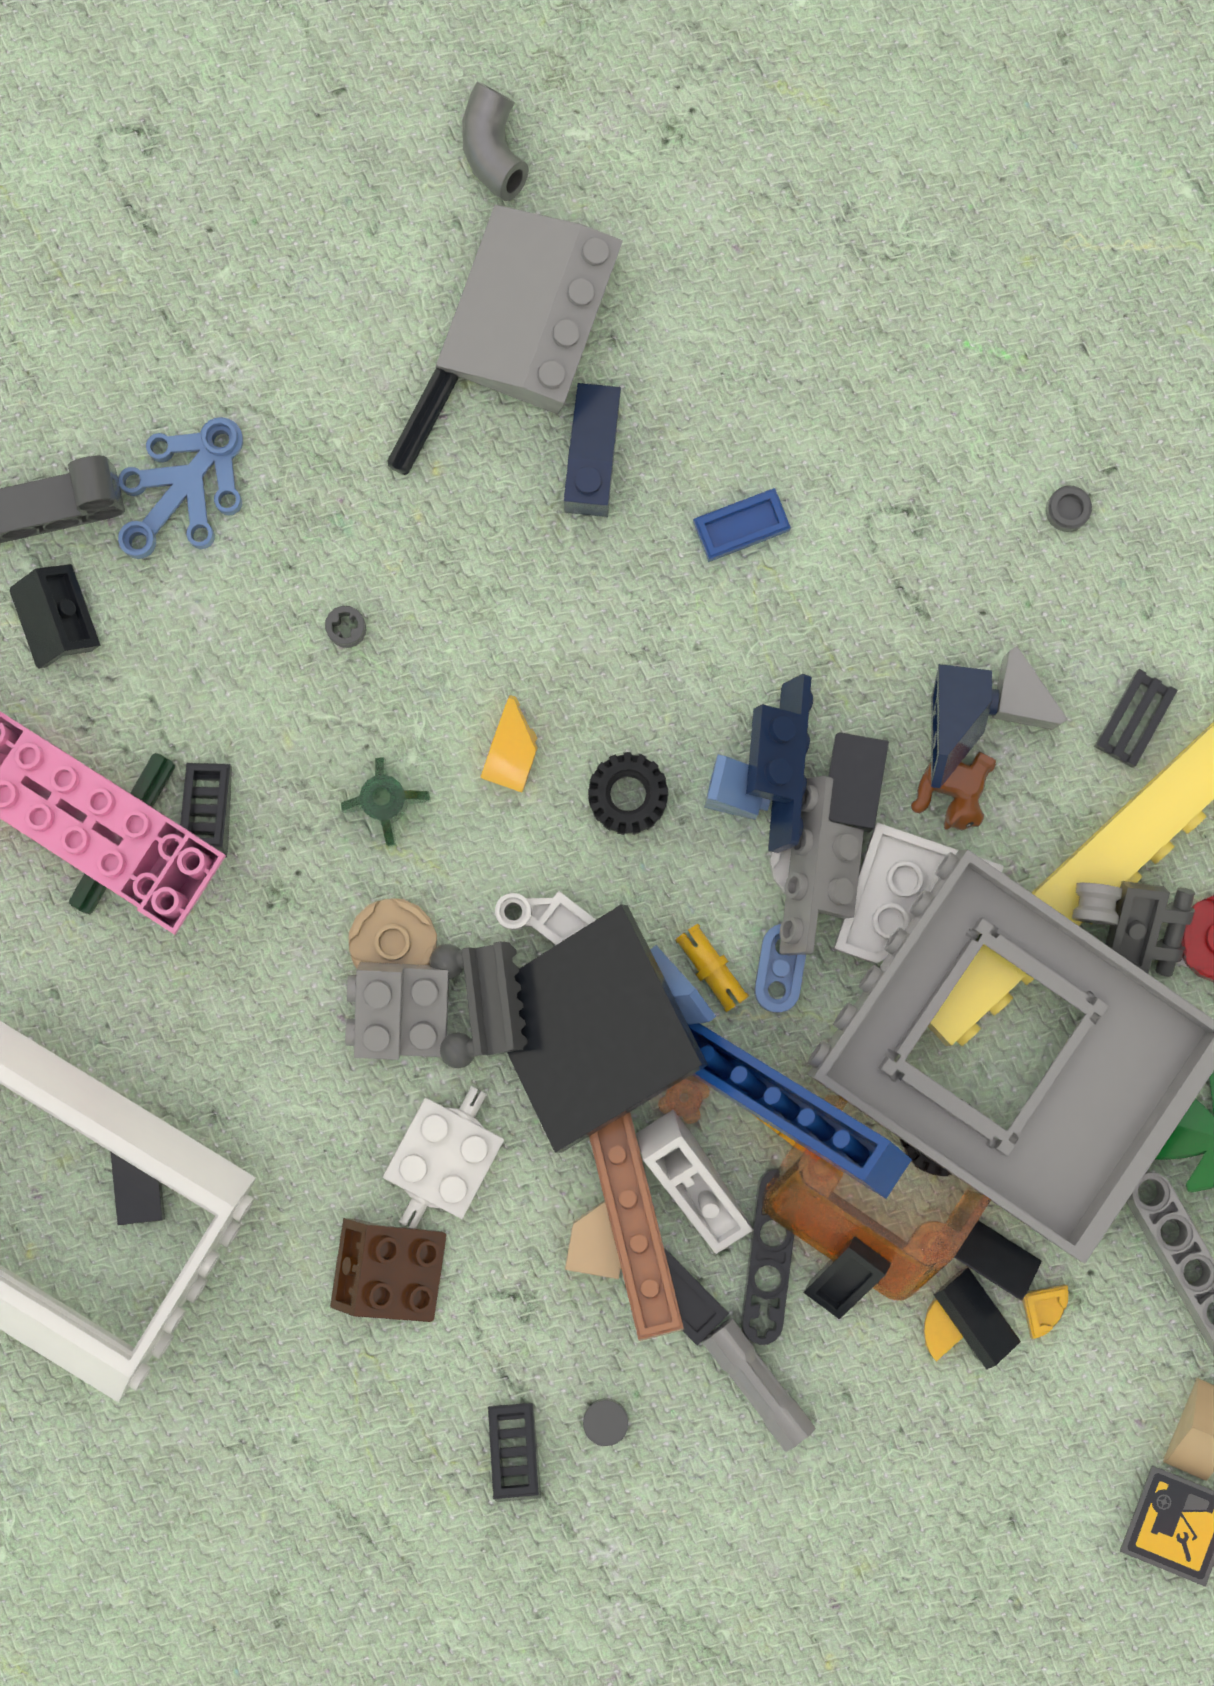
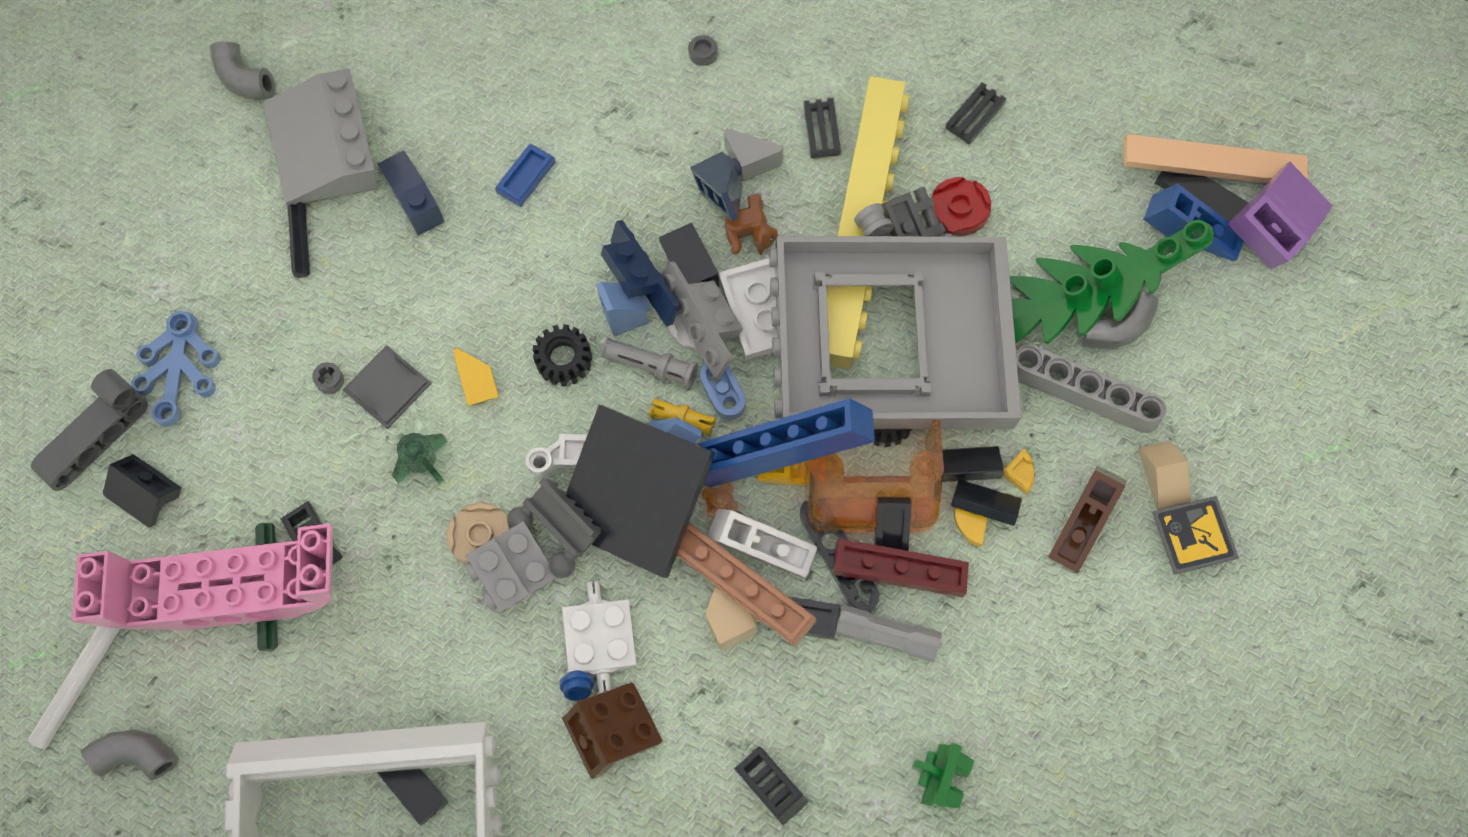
camera: 30 degrees left, 15 degrees down
dark grey tile [583,1398,628,1446] -> none
none -> dark grey piece [343,345,432,429]
none -> blue plate [559,670,594,701]
none -> light grey pin [601,338,698,390]
none -> dark red plate [832,539,969,598]
none -> green hips [912,743,974,808]
none -> reddish brown slope [1048,465,1127,573]

